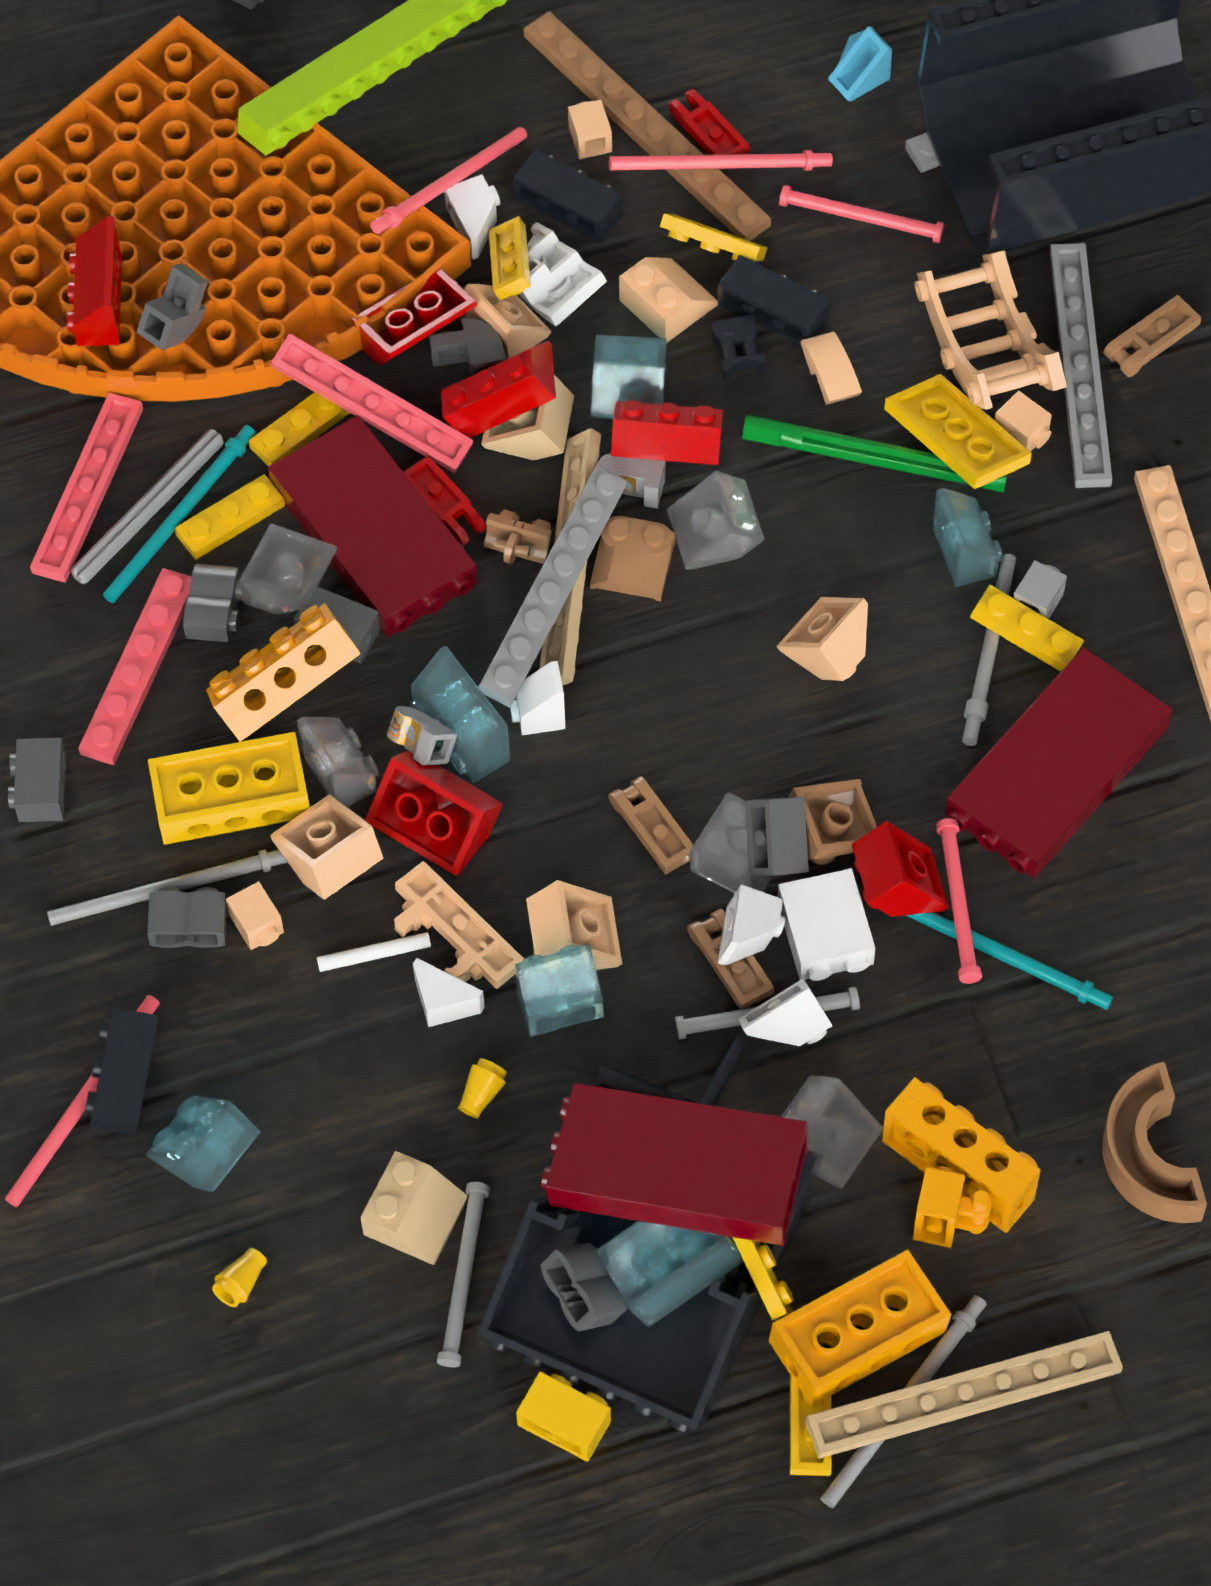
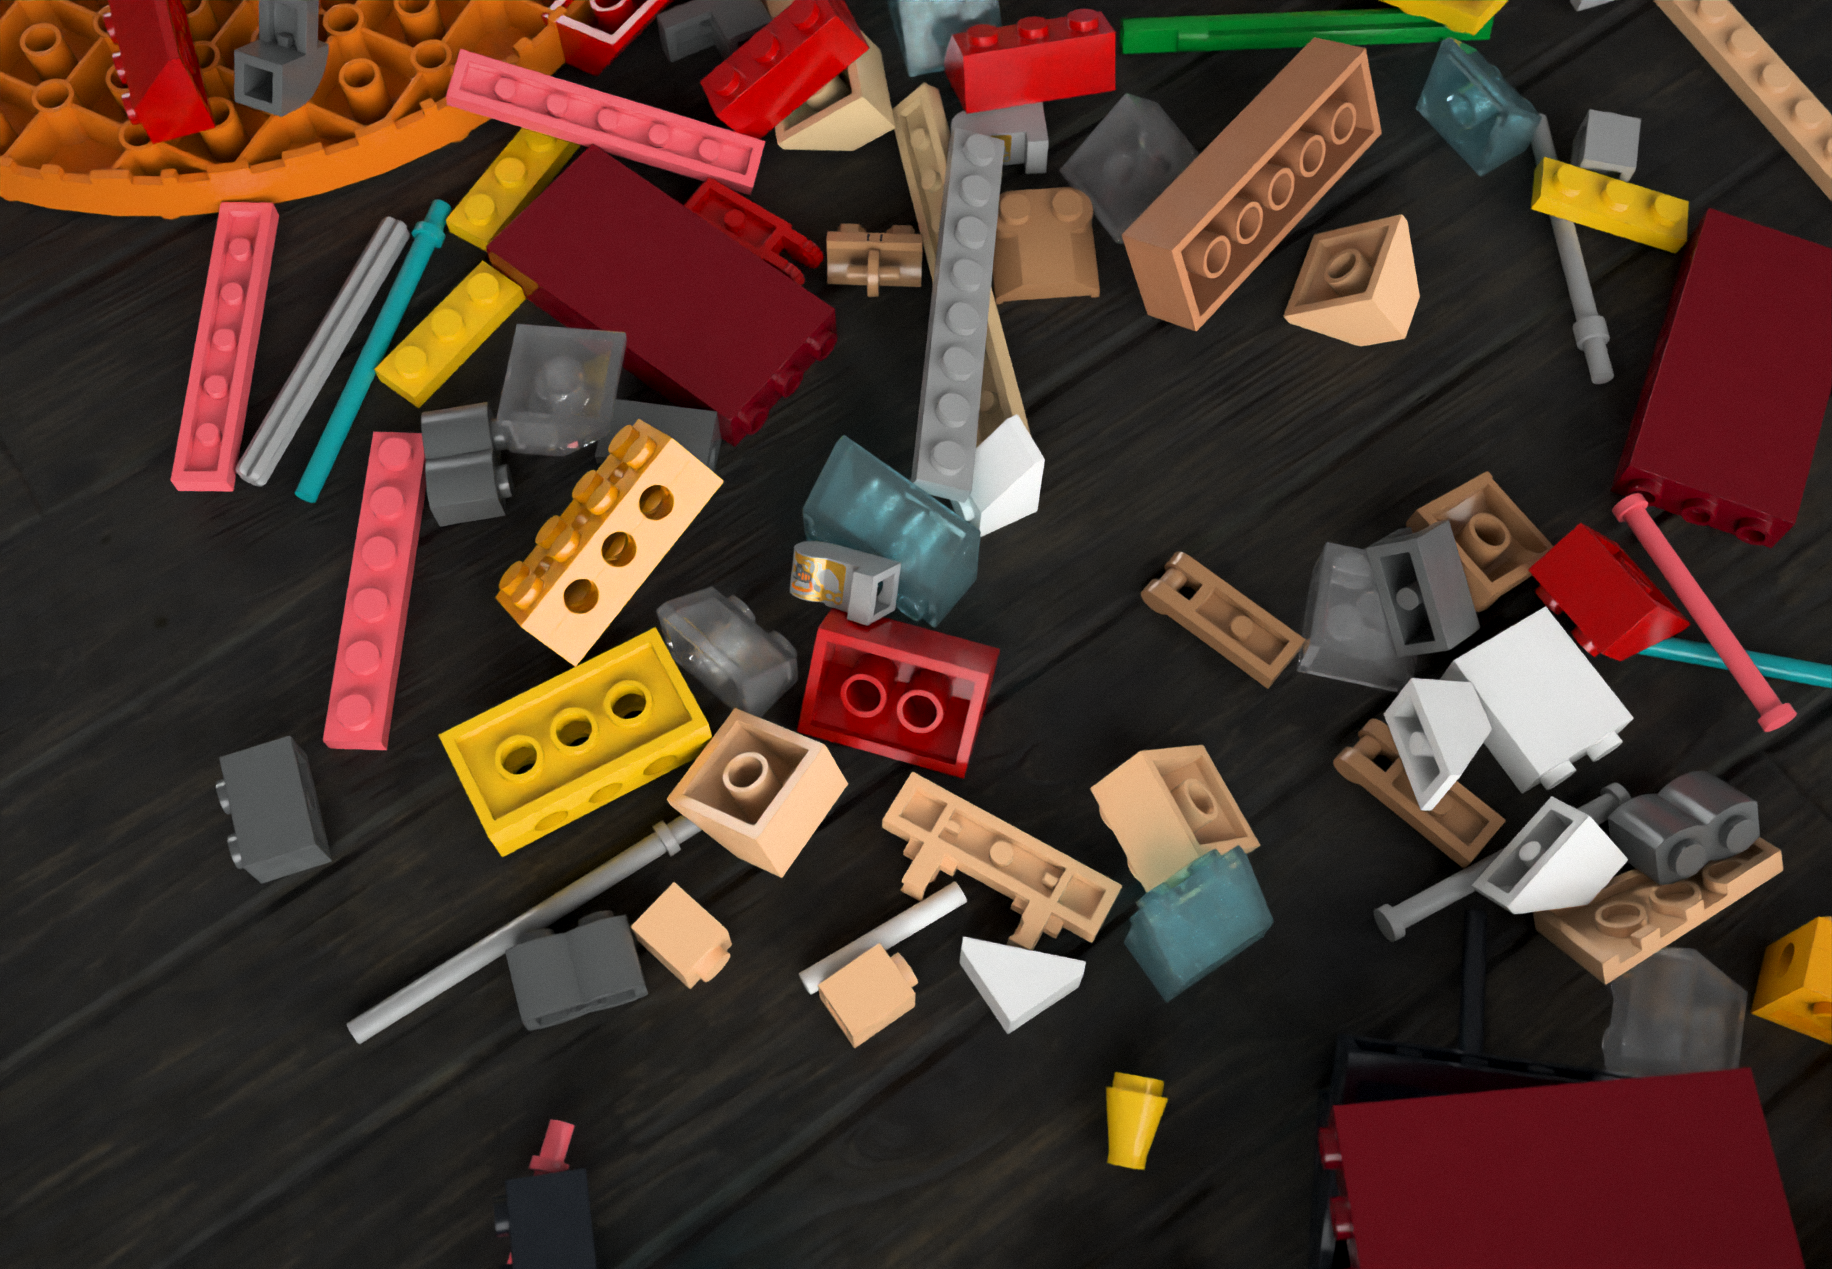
camera: 20 degrees left, 5 degrees up
none -> light nougat brick [818,943,918,1048]
none -> nougat brick [1122,37,1382,332]
none -> light nougat wing [1533,837,1783,985]
none -> dark grey brick [1608,771,1760,885]

